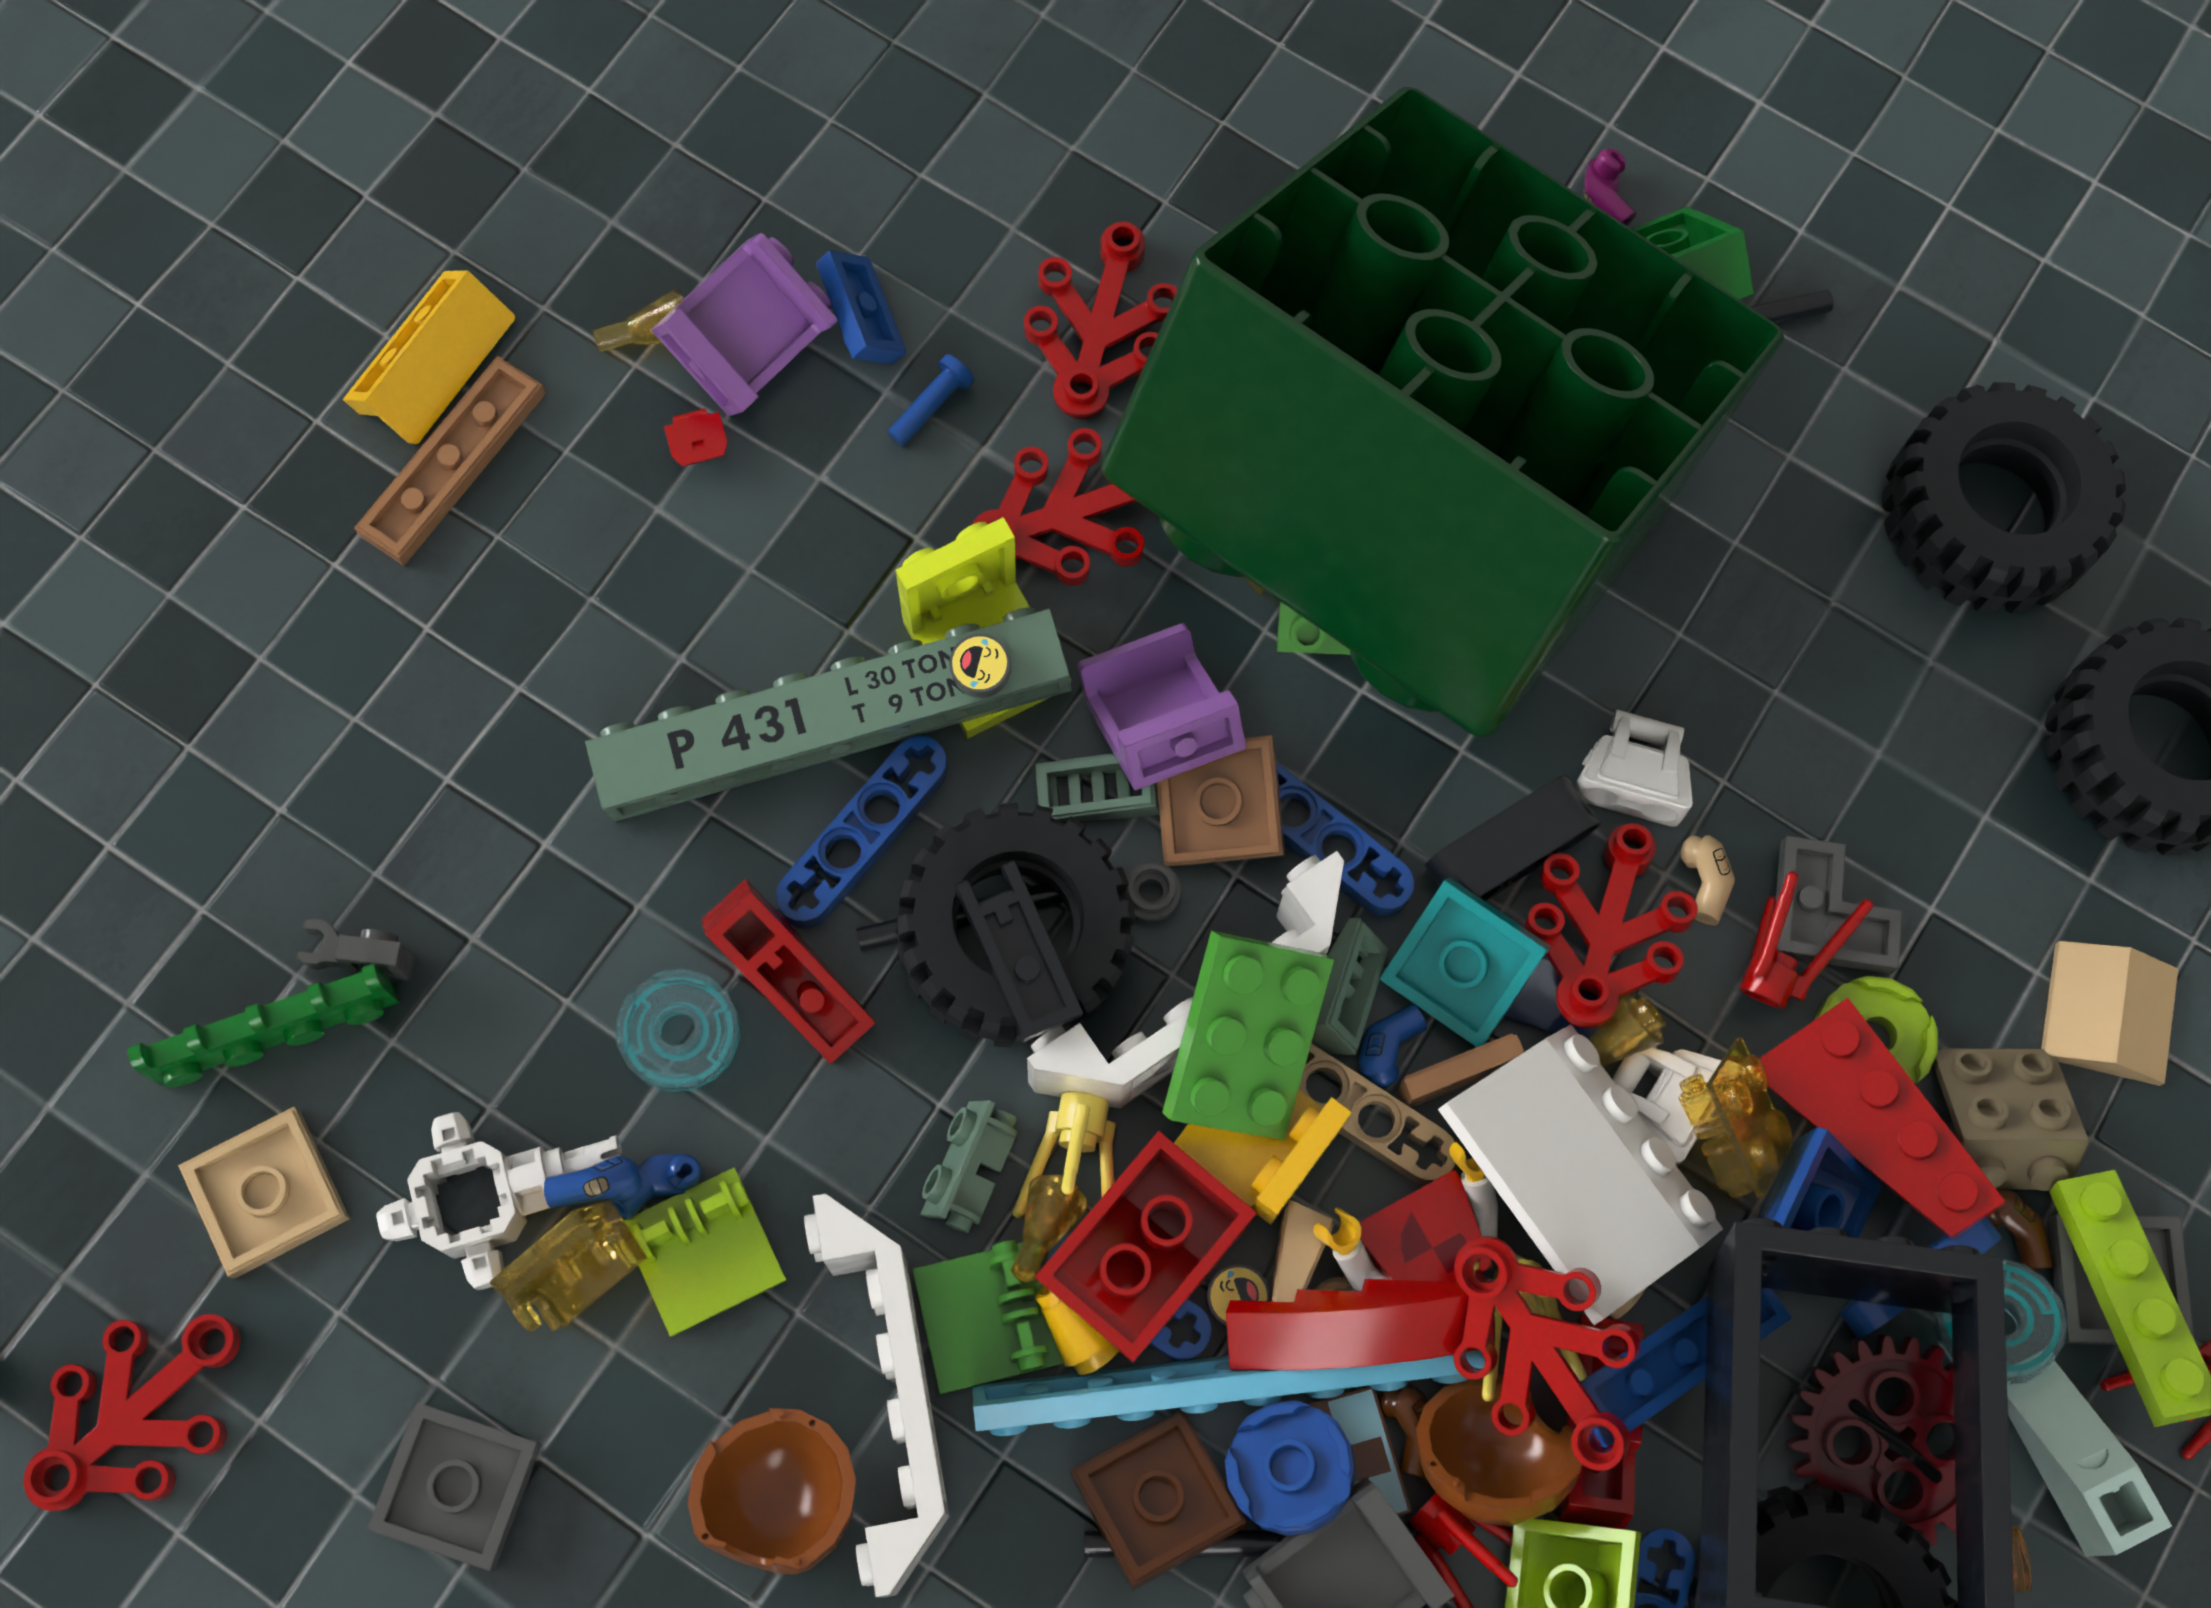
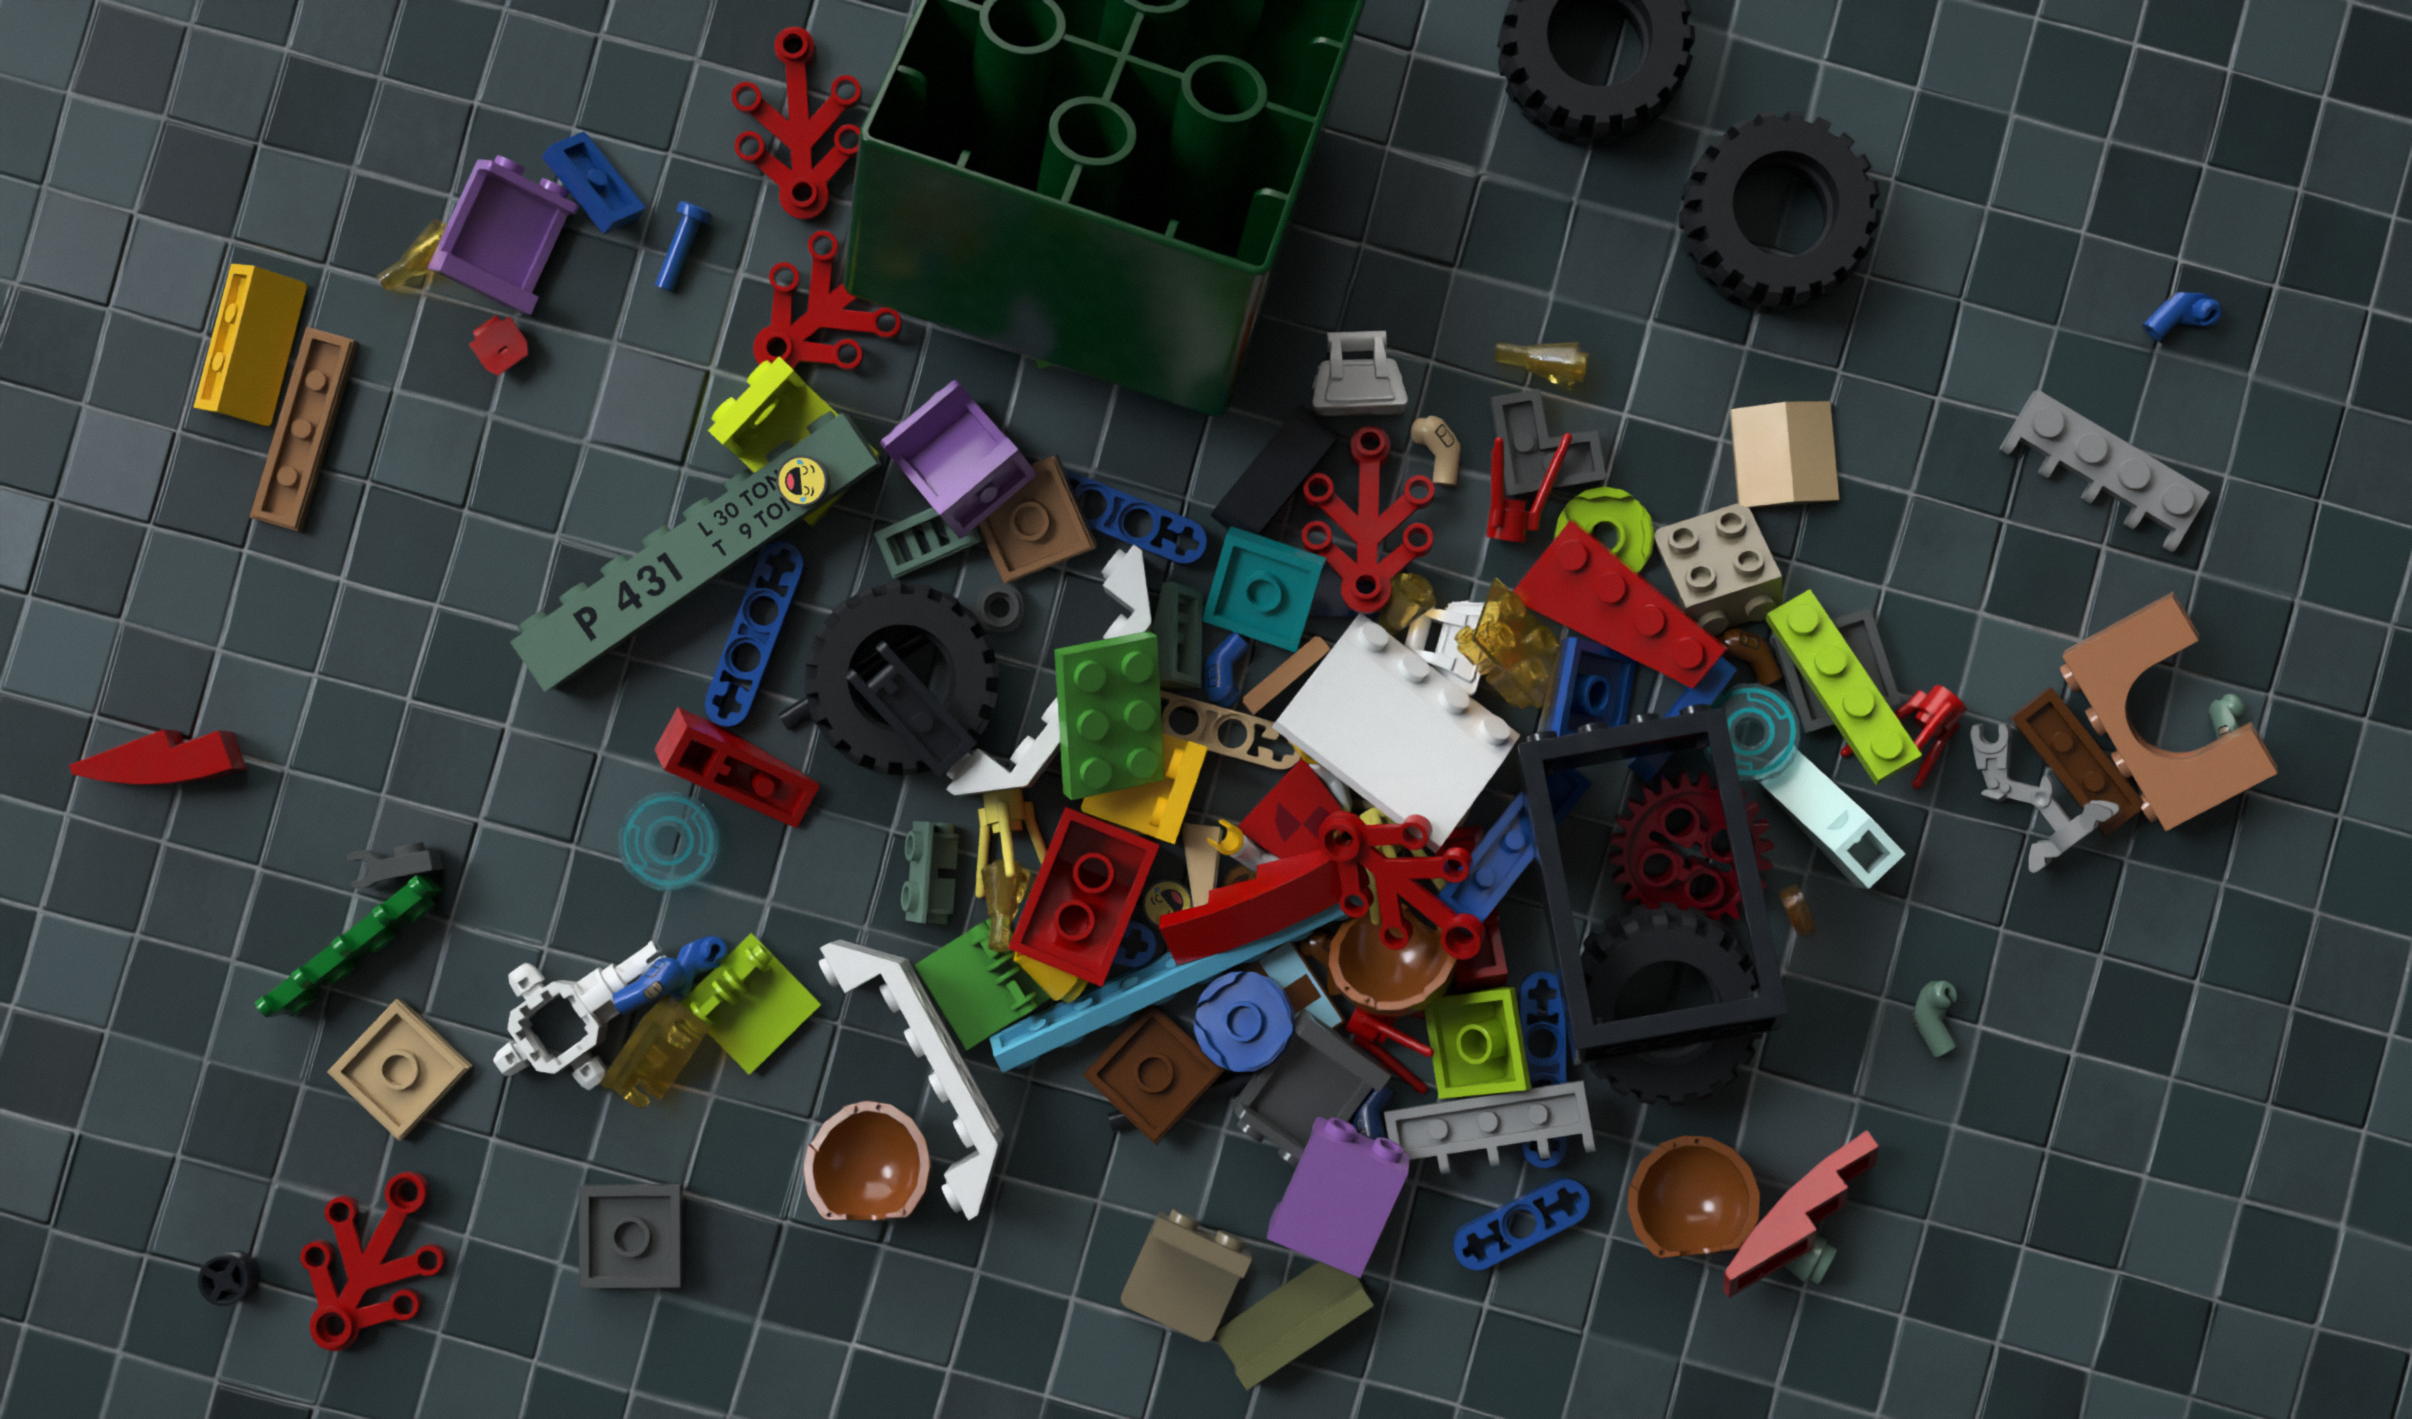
camera: 15 degrees left, 15 degrees up
none -> red slope [69,729,247,785]
none -> clear yellow cone [1494,341,1589,391]

